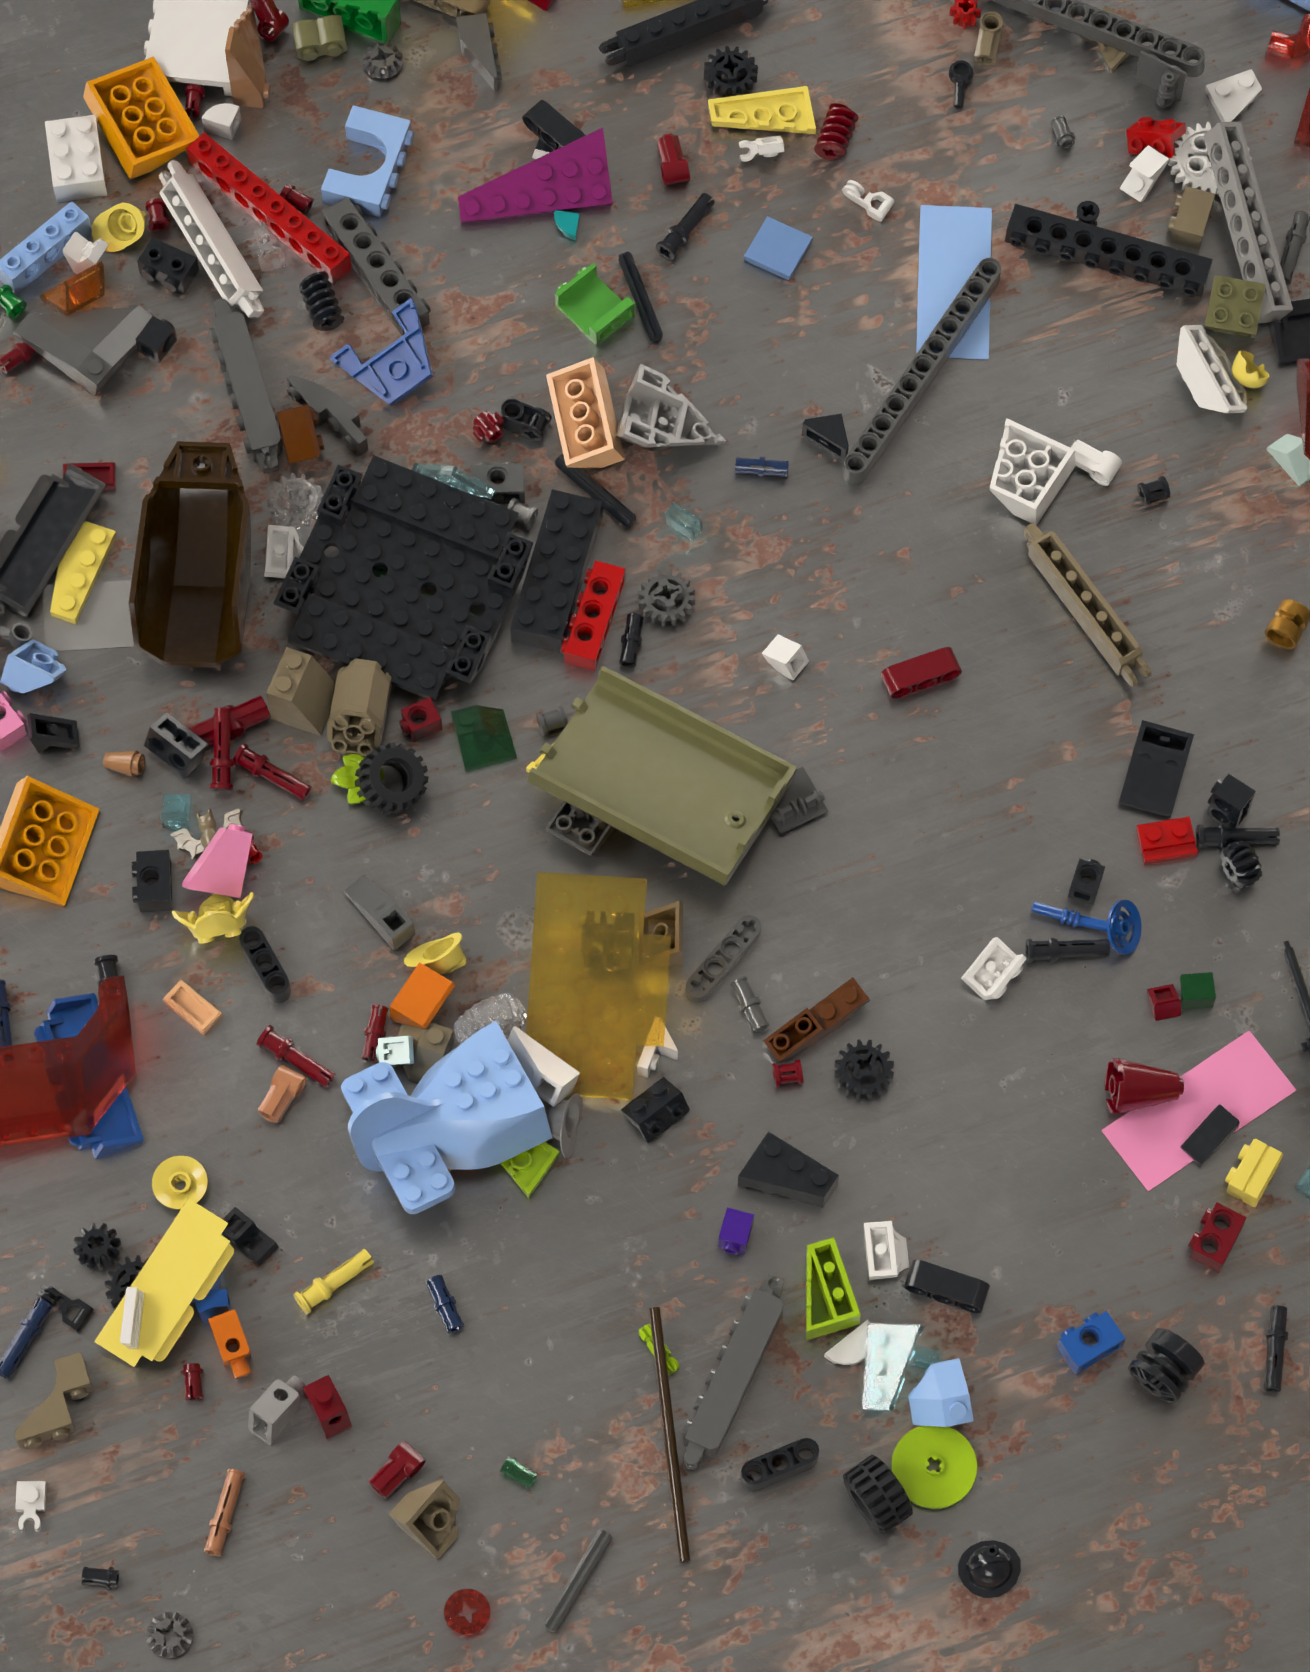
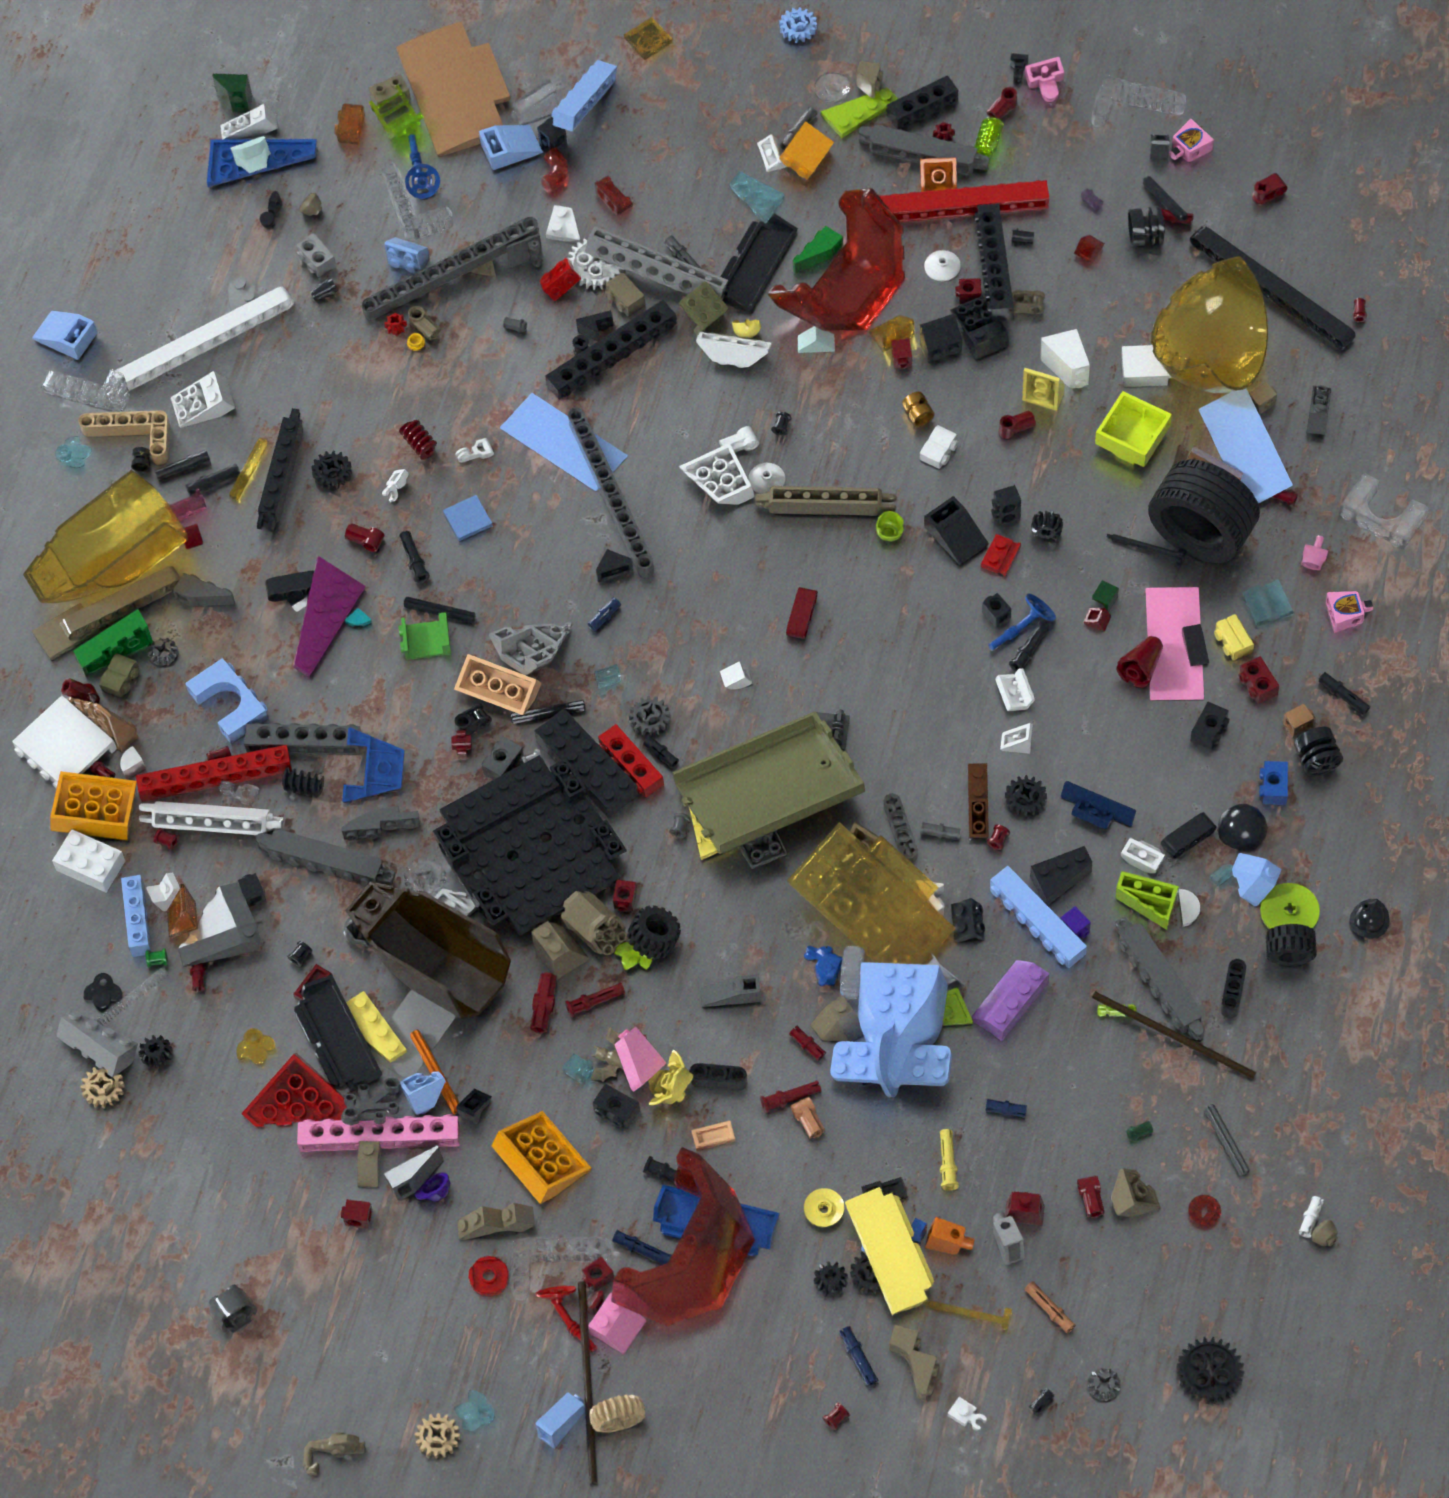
camera: 50 degrees left, 5 degrees down
black piece [36,1285,94,1333] -> none
light yellow piece [91,202,146,252] -> none
medium nougat cone [103,751,145,777] -> none
white tile [120,1287,145,1349] -> none
black brick [137,237,199,294] -> none
black brick [144,712,208,777] -> none
dark red pin [181,1363,204,1401] -> none
dark red pin [209,708,234,789] -> none
reddish brown slope [276,404,325,464] -> none
light aqua bracket [376,1036,414,1067] -> none
orange slope [390,962,455,1029] -> none
light yellow piece [404,932,467,974] -> none
clear light blue wing [411,463,495,499] -> none
clear green slope [451,705,517,772] -> none
white slope [507,1026,580,1107] -> none
light yellow wing [708,86,816,134] -> none
clear light blue wing [862,1324,924,1411] -> none
black plate [948,60,974,109] -> none
white slope [1120,145,1170,203] -> none
black pin [1196,824,1280,848] -> none
none -> black bush [287,941,313,967]
none -> yellow plate [407,333,425,351]
none -> orange axle [410,1030,459,1115]
none -> black slope [576,310,614,341]
none -> white dish [748,463,785,494]
none -> blue animal [804,946,845,986]
none -> lime hair [876,511,904,542]
none -> white brick [920,425,958,469]
none -> clear yellow piece [923,1300,1012,1330]
none -> medium lavender slope [971,960,1049,1041]
none -> light blue brick [990,866,1087,968]
none -> white slope [1000,723,1033,754]
none -> dark blue bracket [1061,781,1136,830]
none -> black brick [1190,701,1230,749]
none -> black cylinder [1217,804,1268,851]
none -> medium nougat brick [1283,704,1315,737]

